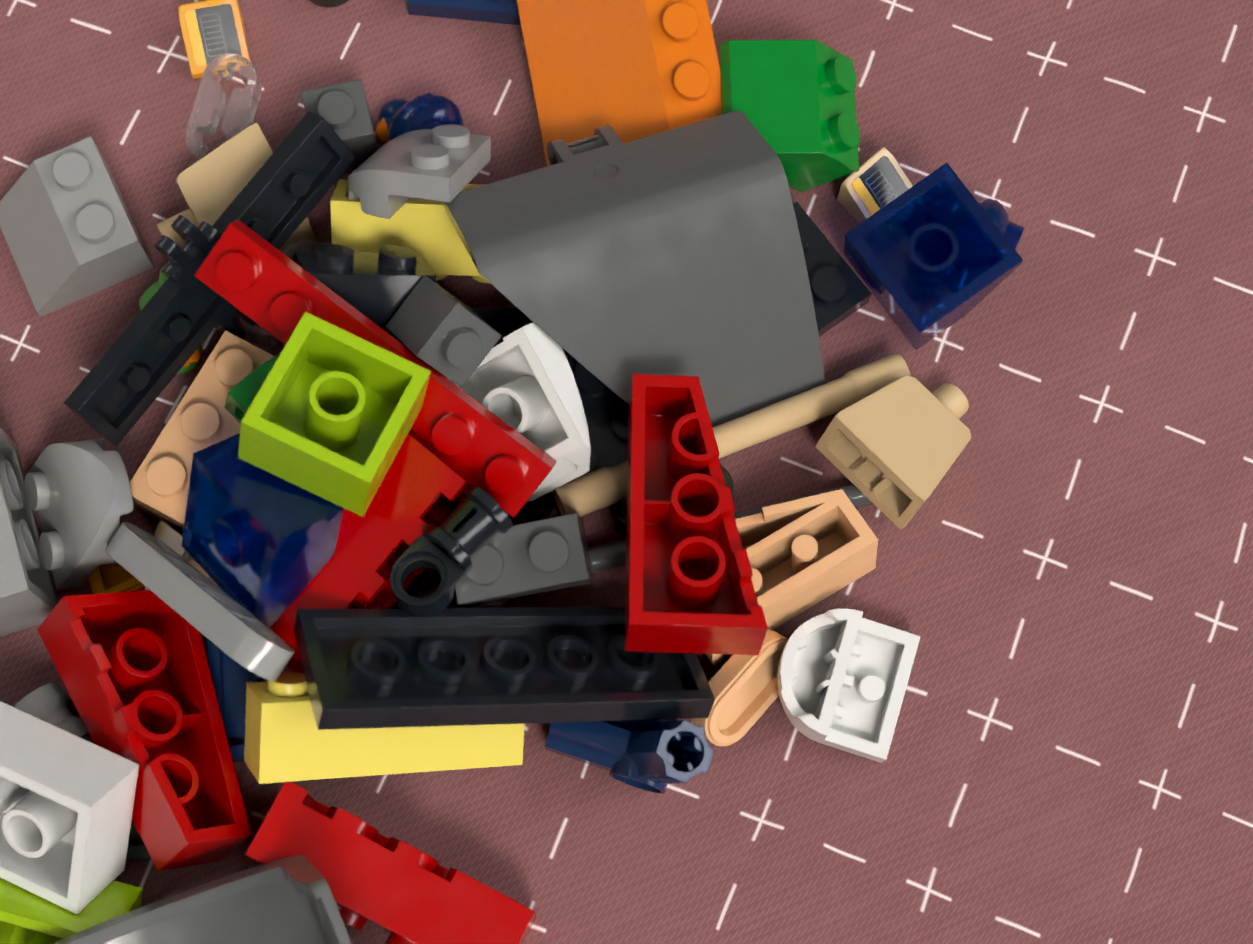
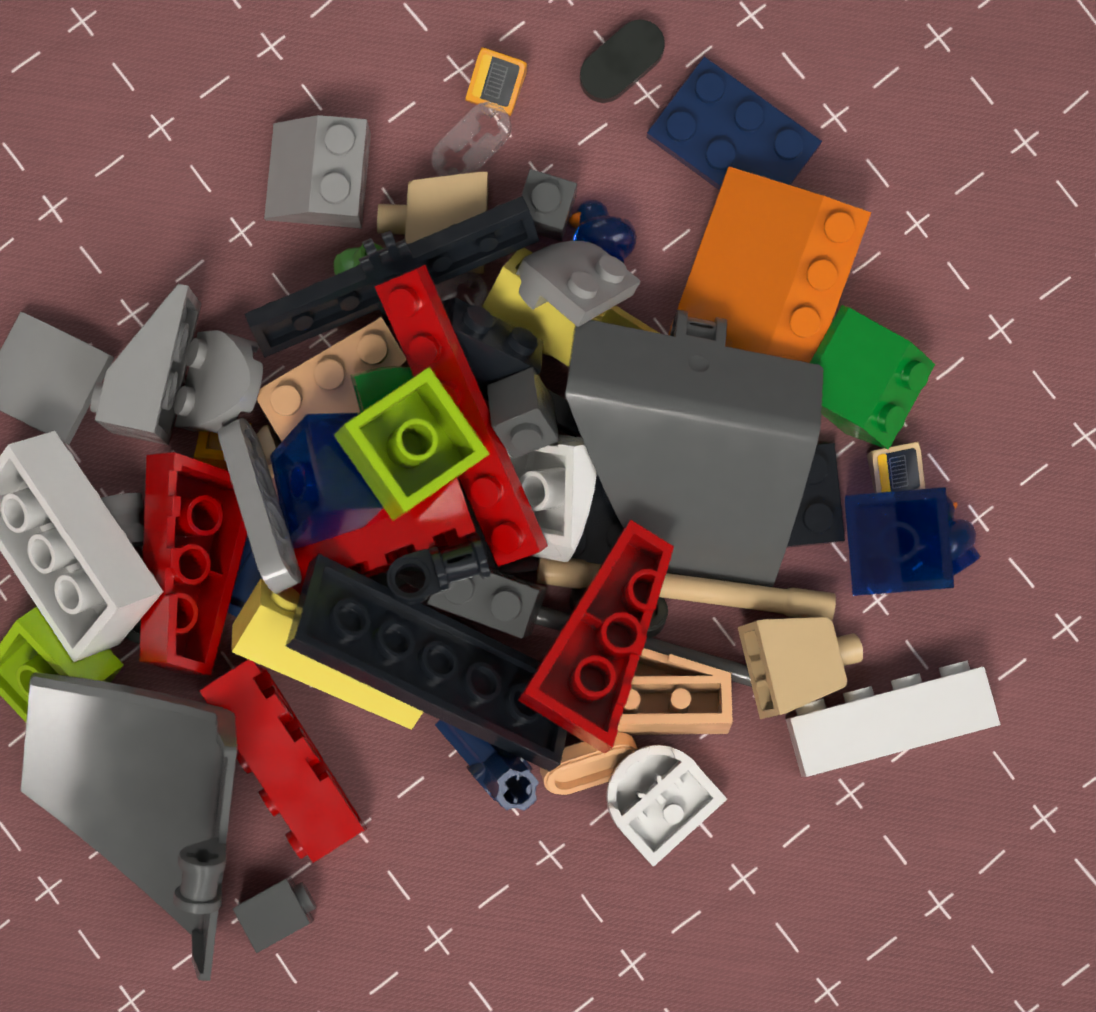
camera: 30 degrees right, 10 degrees up
none -> white brick [786,660,1000,777]

